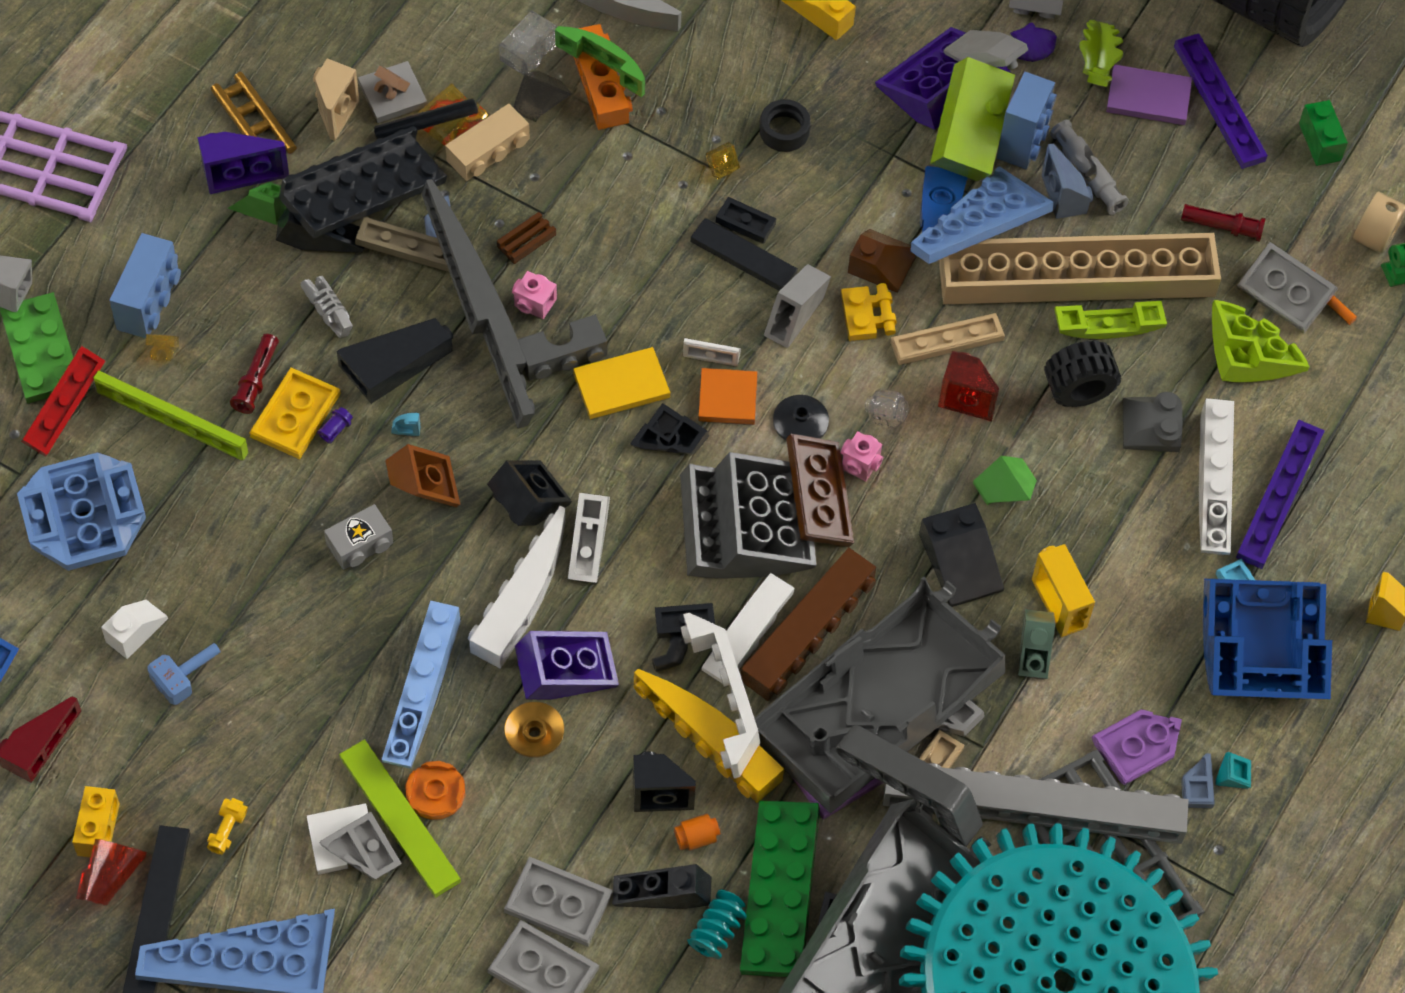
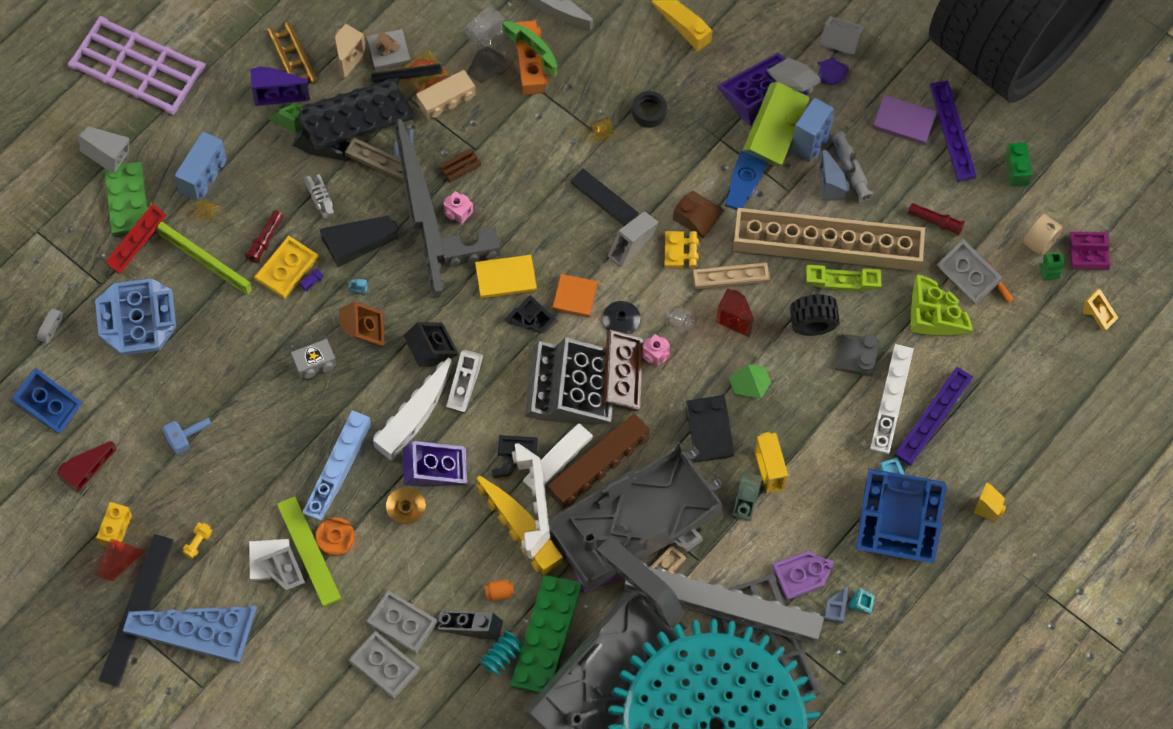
camera: 10 degrees right, 5 degrees up
white slope [101,600,168,659] -> none
black slope [633,751,696,812] -> none
white slope [683,338,741,366] -> none
black plate [715,197,777,244] -> none
medium blue wing [911,166,1054,264] -> none
lime plant [1079,20,1123,87] -> none

